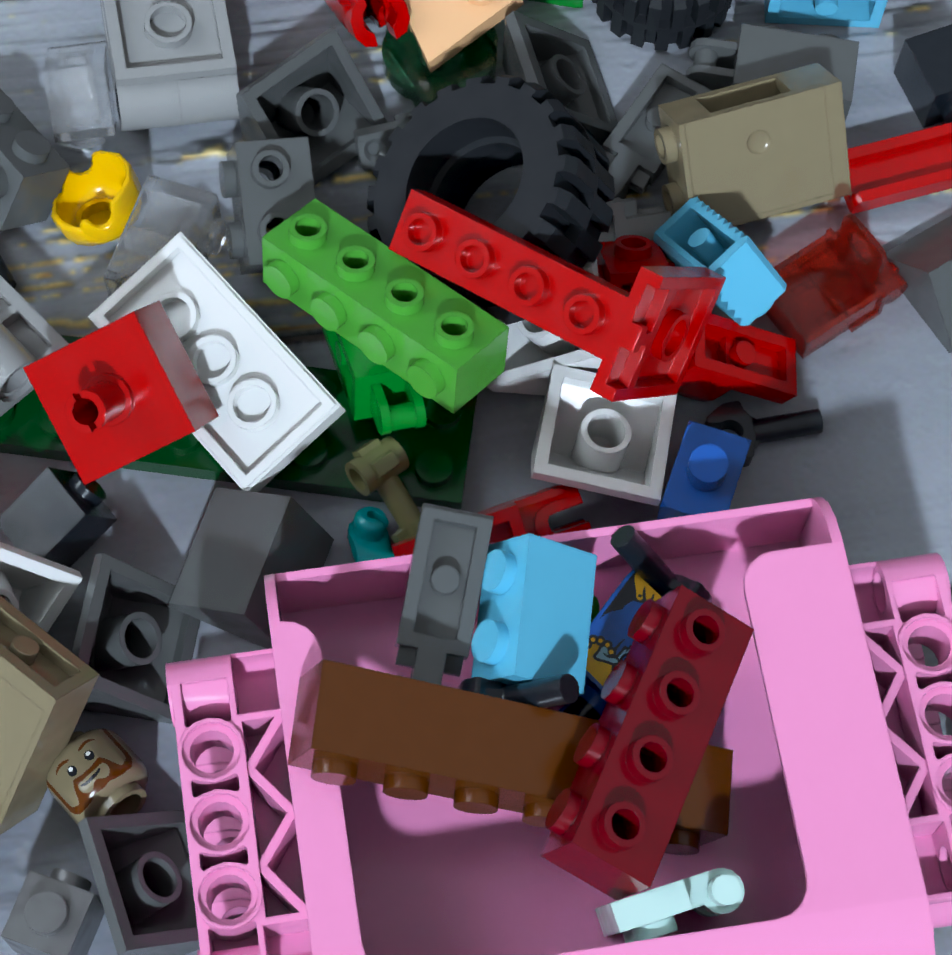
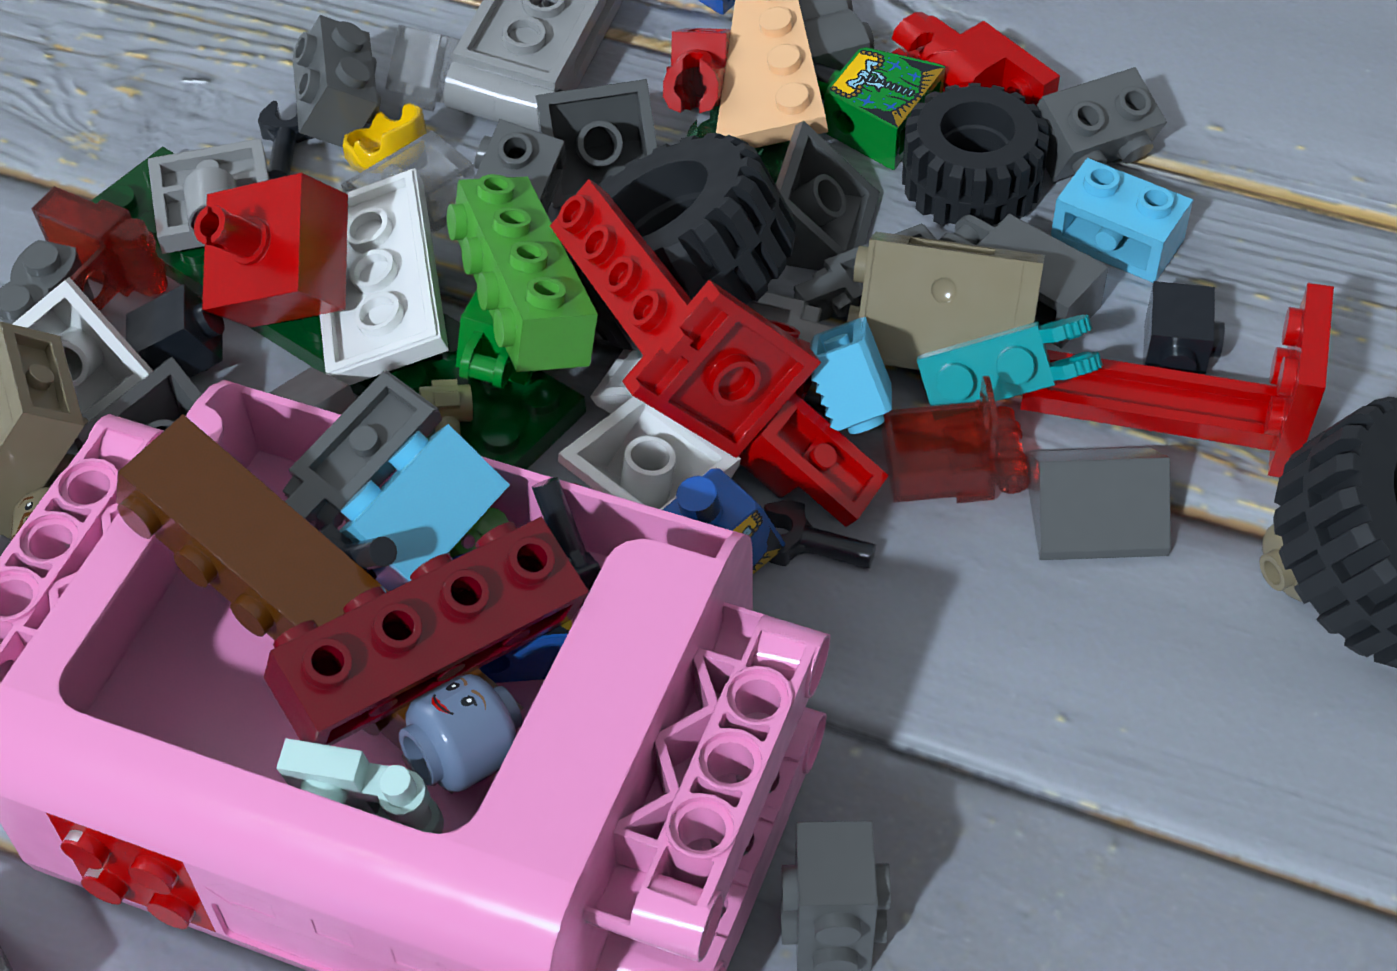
camera: 35 degrees right, 15 degrees down
none -> sand blue head [399,674,522,792]
none -> teal hinge [917,314,1103,418]

